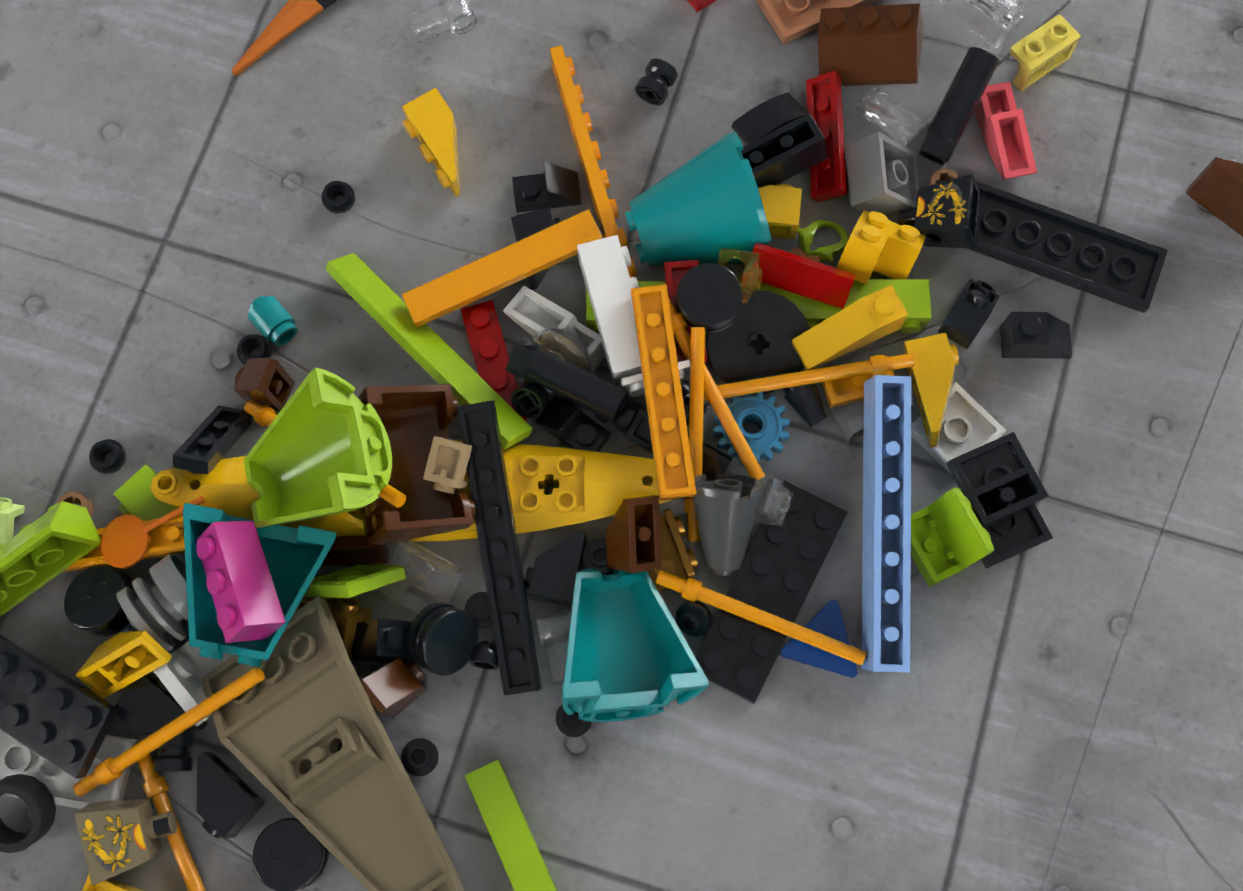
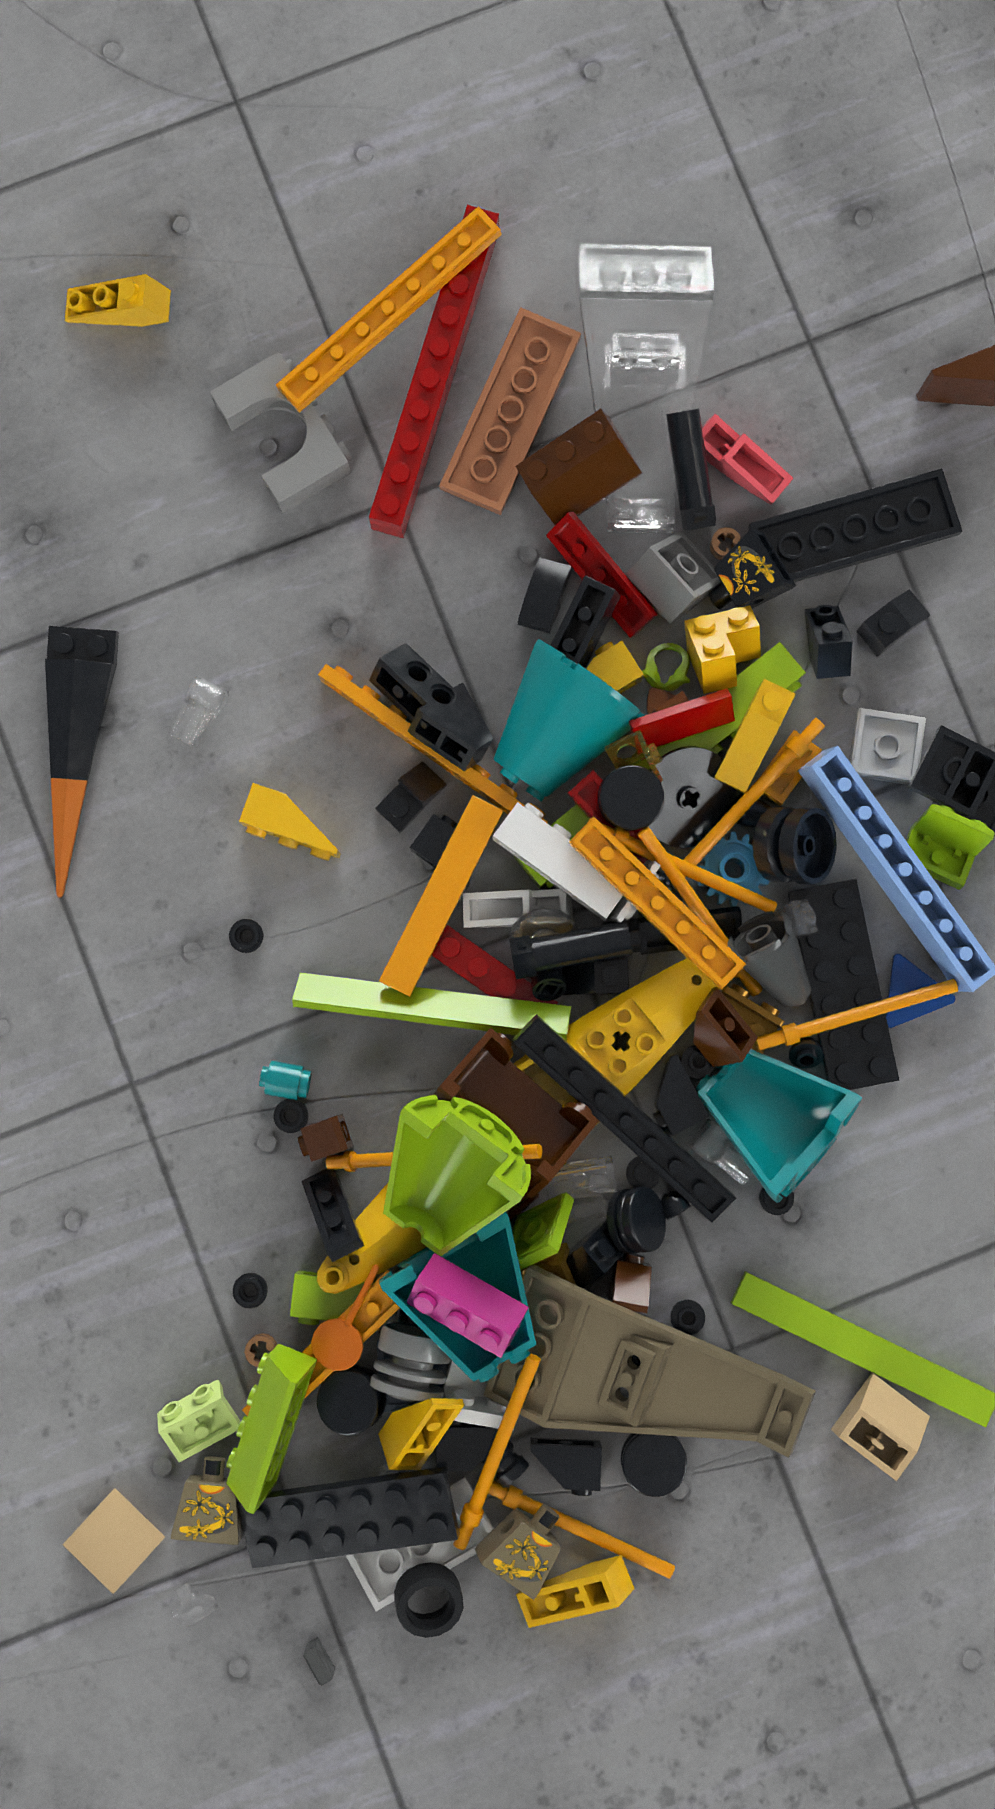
camera: 40 degrees left, 10 degrees up
tan bracket [423,436,472,494] -> none
black wheel [635,58,678,105] -> none
yellow slope [904,333,959,448] -> none
light yellow bracket [1010,15,1081,92] -> none
none -> black brick [369,643,493,771]
none -> black wheel [753,807,837,884]

